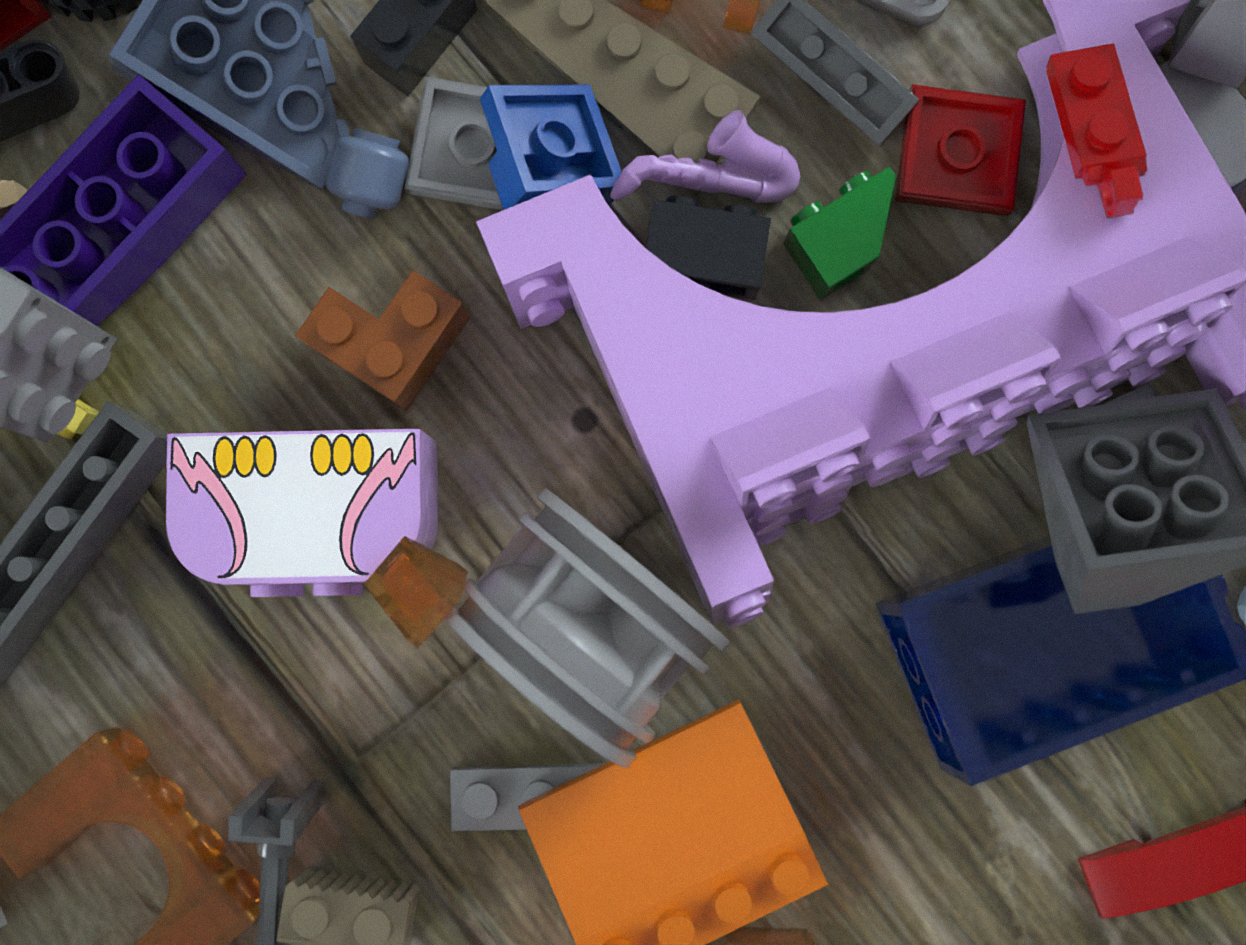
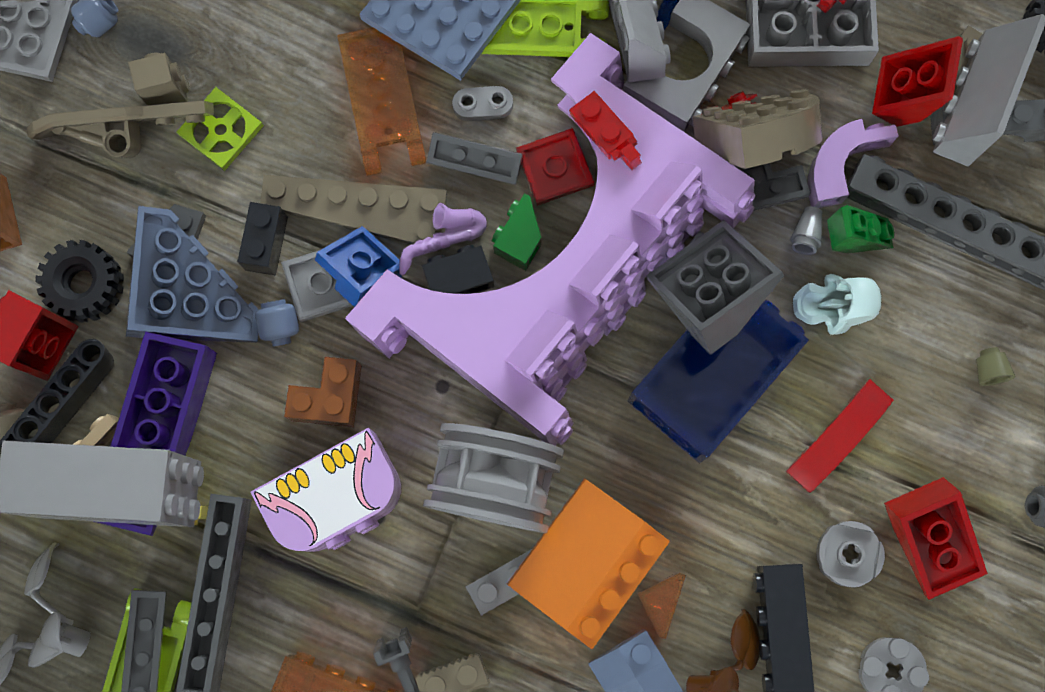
camera: 25 degrees left, 5 degrees down
clear orange slope [364,536,468,649] -> none

